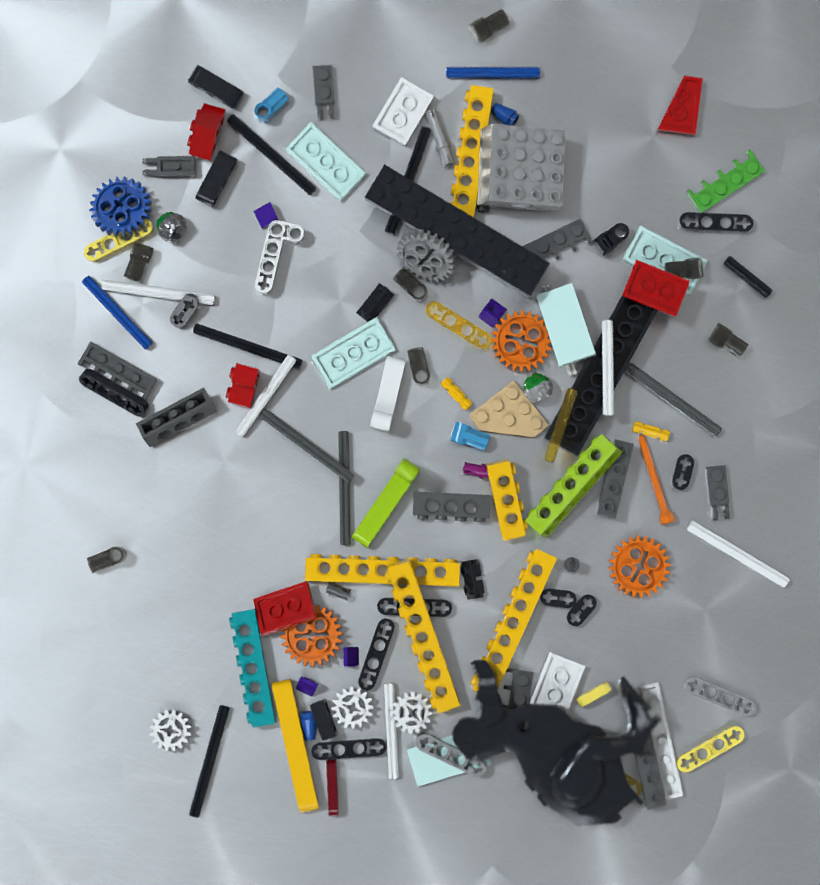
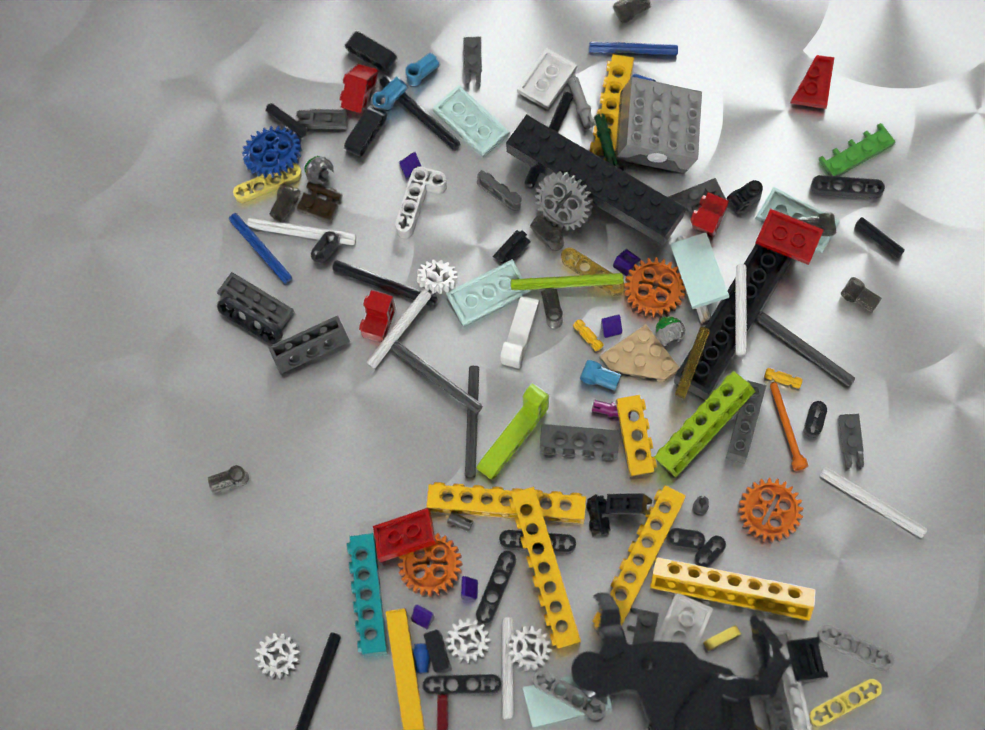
camera: 10 degrees right, 15 degrees down
none -> black axle [265,103,308,137]
none -> dark brown plate [297,182,343,223]
none -> dark azure piece [372,76,408,111]
none -> white gear [417,260,458,294]
none -> dark grey hinge [477,170,522,210]
none -> lime axle [510,273,624,290]
none -> dark green pin [594,114,619,167]
none -> dark purple slope [601,314,622,338]
none -> black hinge [605,493,652,515]
none -> yellow brick [650,557,815,621]
none -> red brick [690,192,729,237]
none -> black plate [786,637,828,682]

